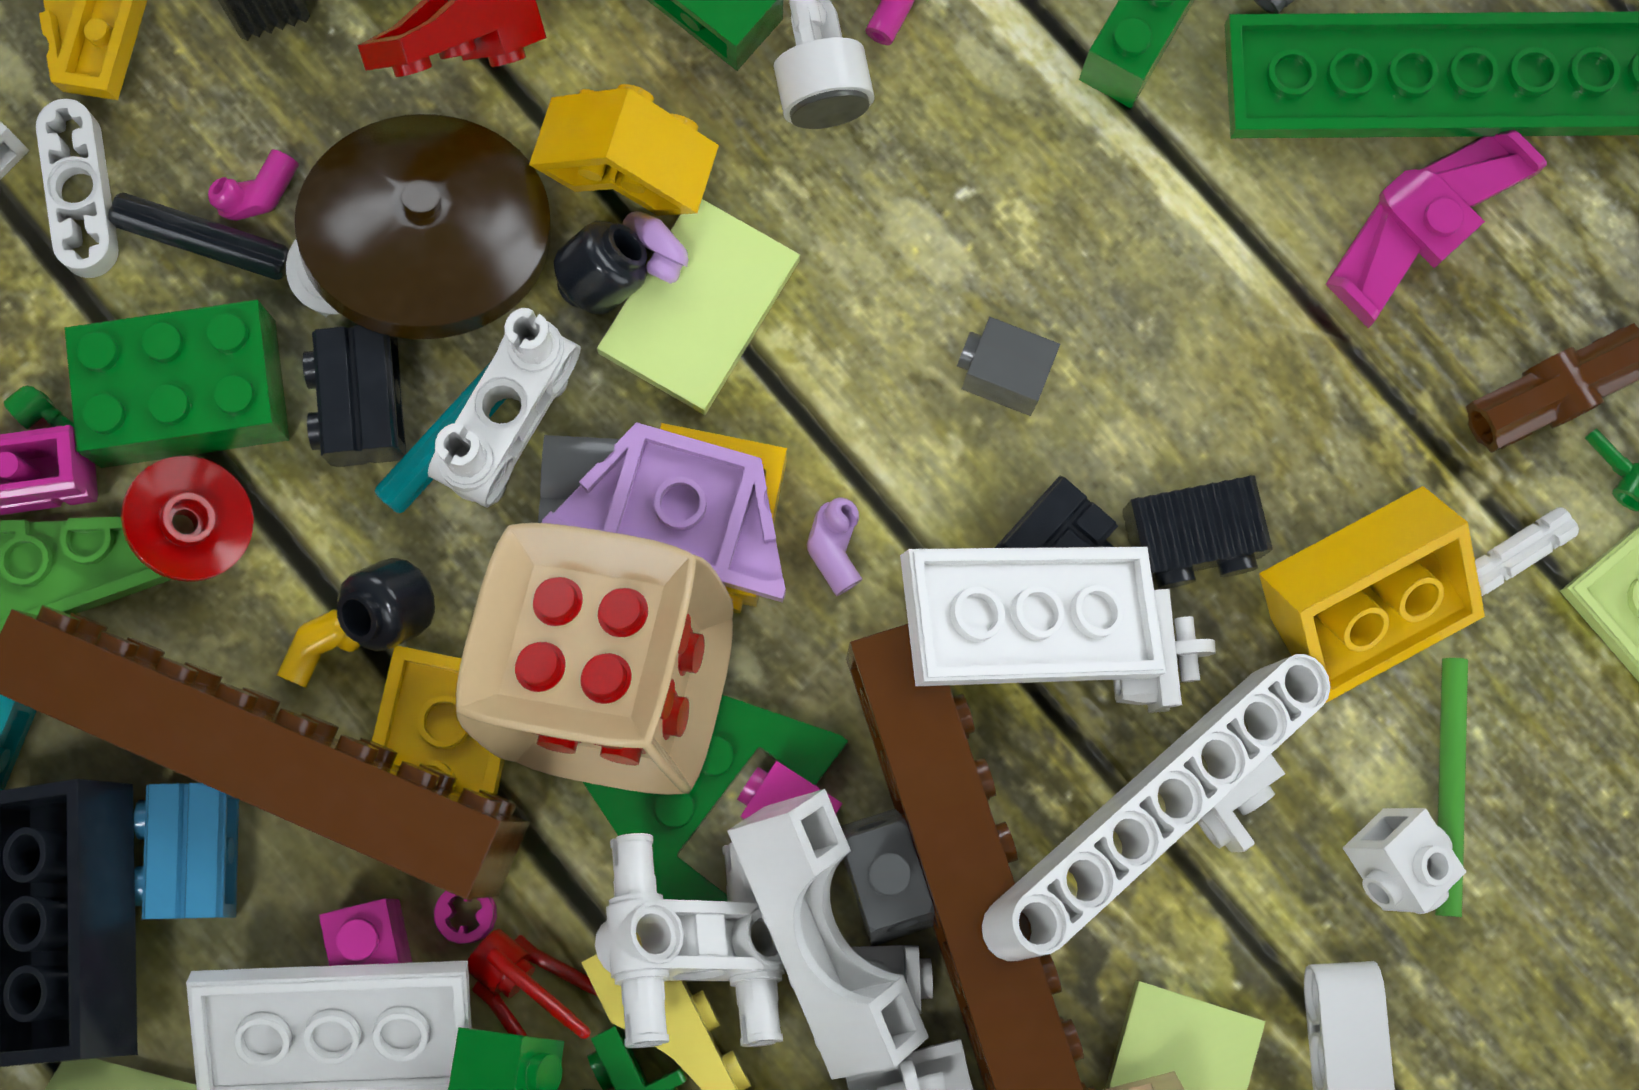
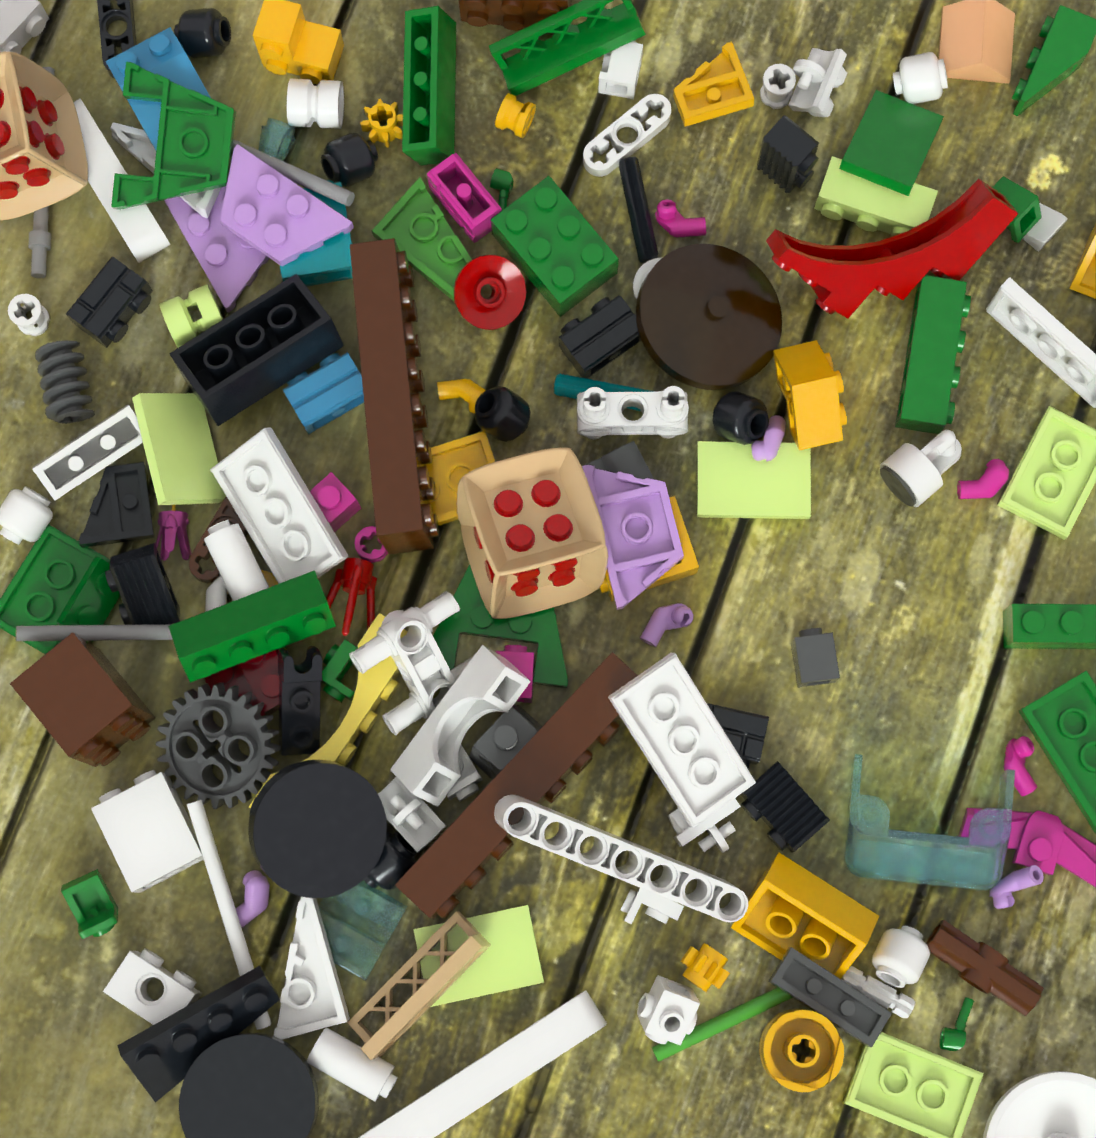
camera: 70 degrees right, 0 degrees up
none -> yellow gear [680,943,730,992]
none -> yellow brick [759,1008,844,1092]
none -> dark grey plate [769,947,892,1047]
none -> clear light blue windscreen [844,754,1015,891]
none -> white head [872,926,930,988]
none -> lavender arm [989,865,1044,909]
none -> dark pink arm [1003,736,1037,796]

